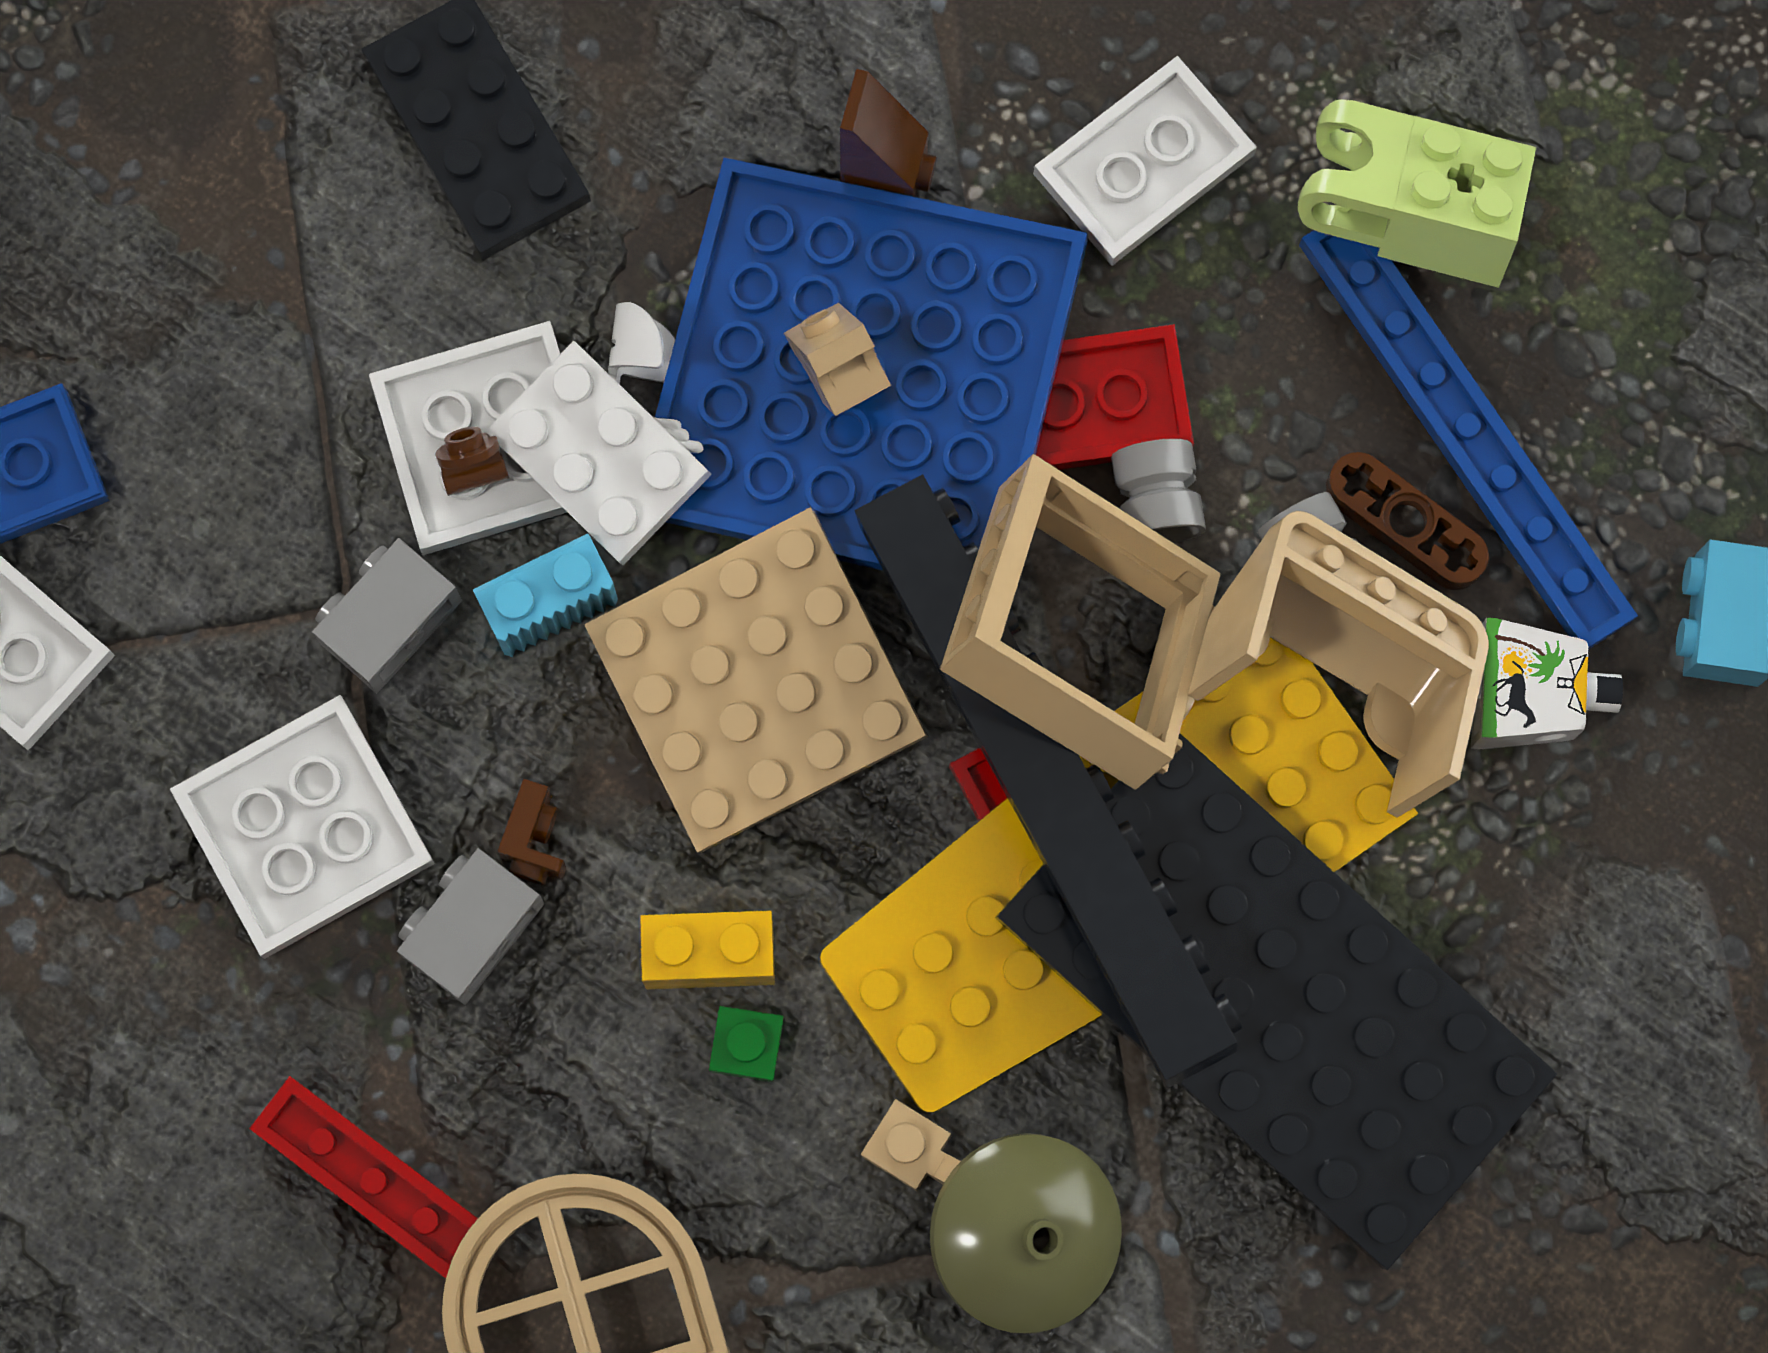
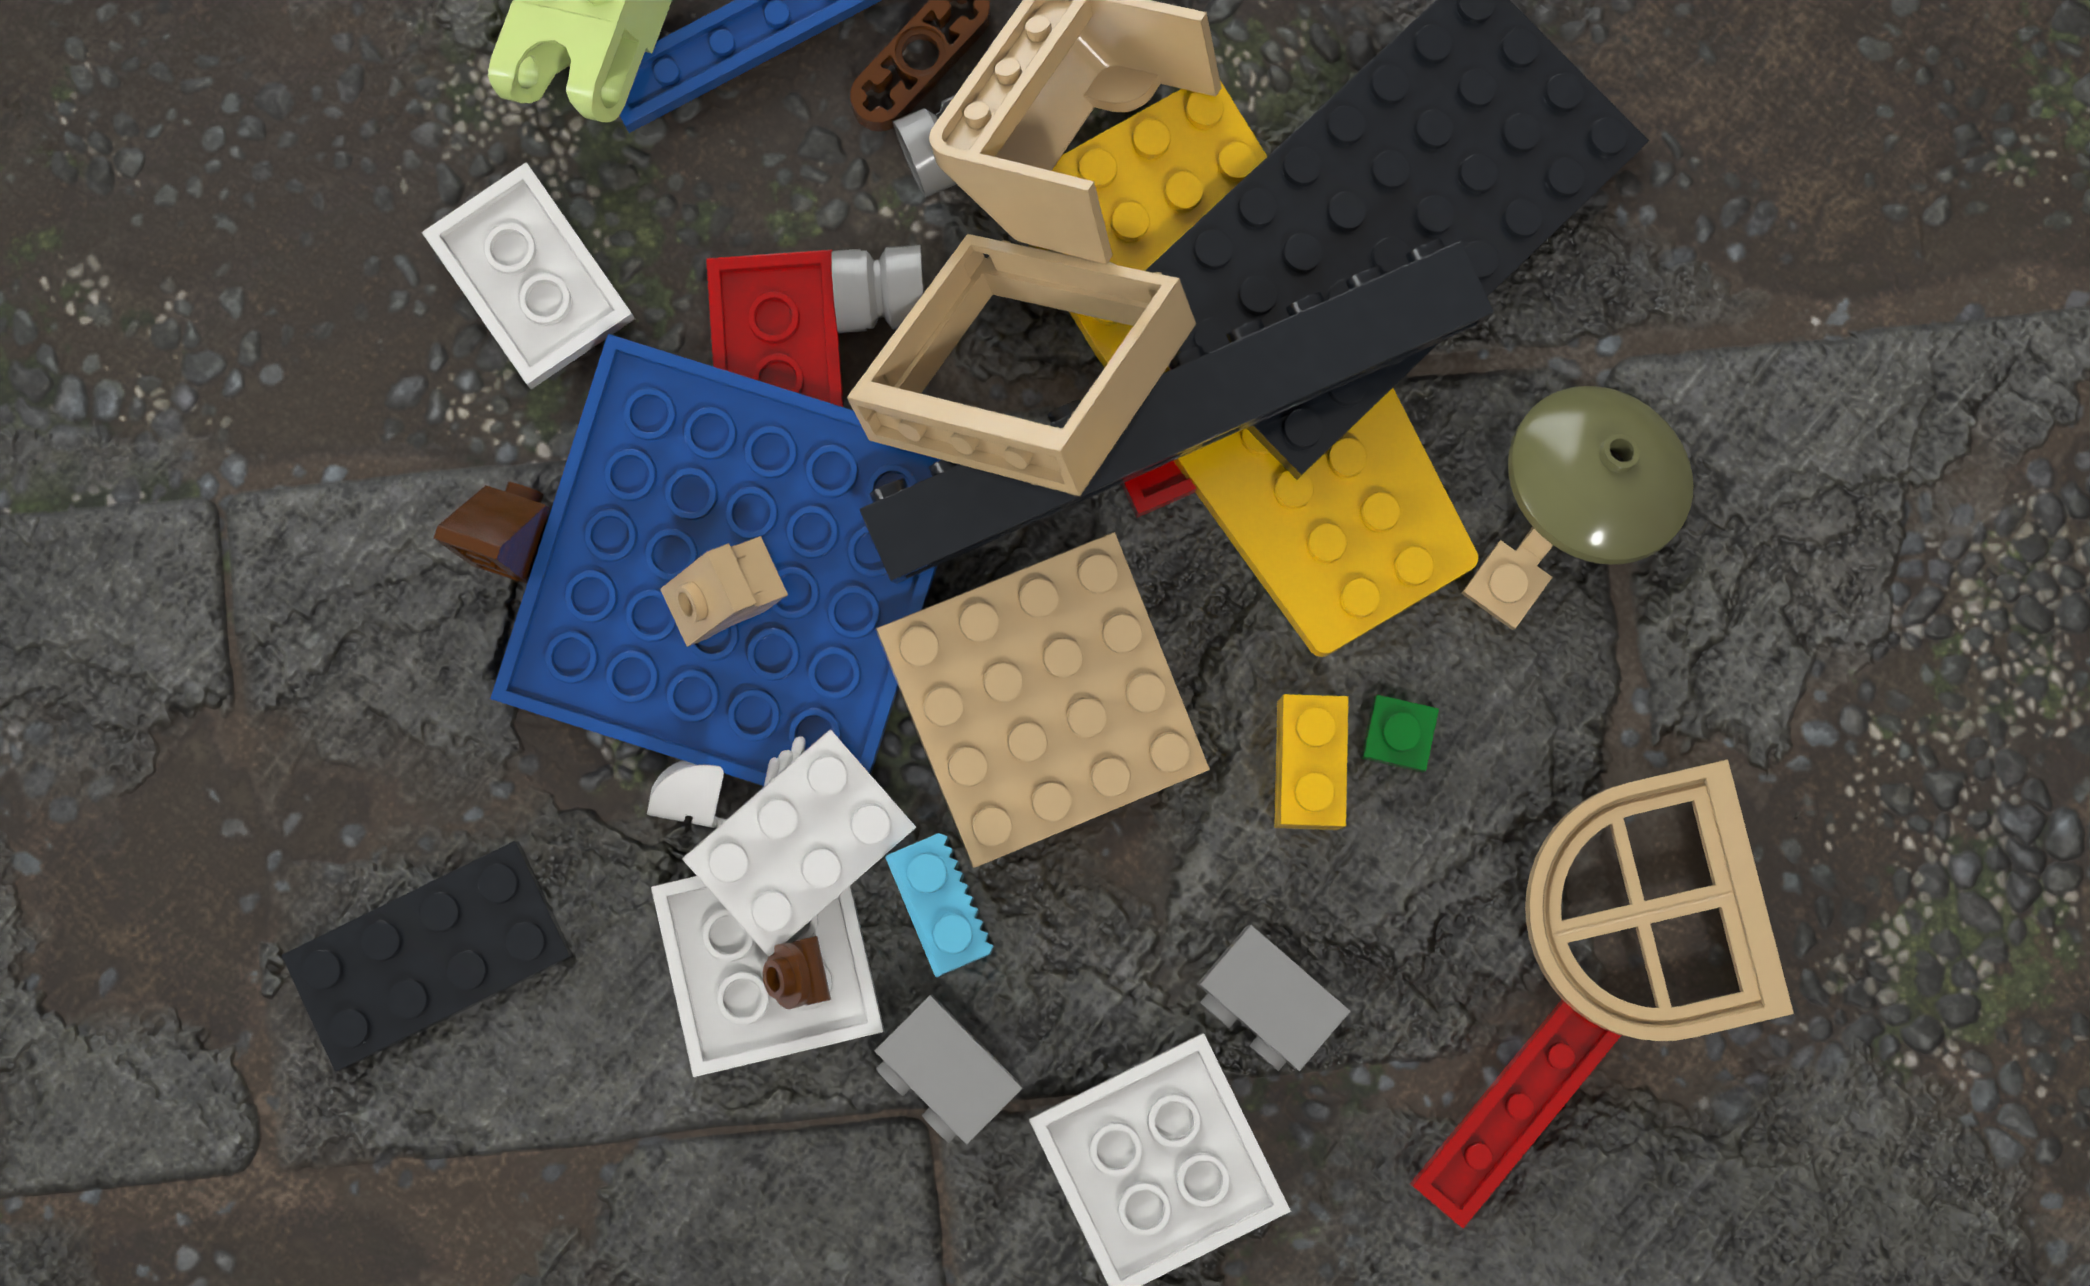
camera: 85 degrees left, 5 degrees up
reddish brown bracket [497,779,566,885] -> none

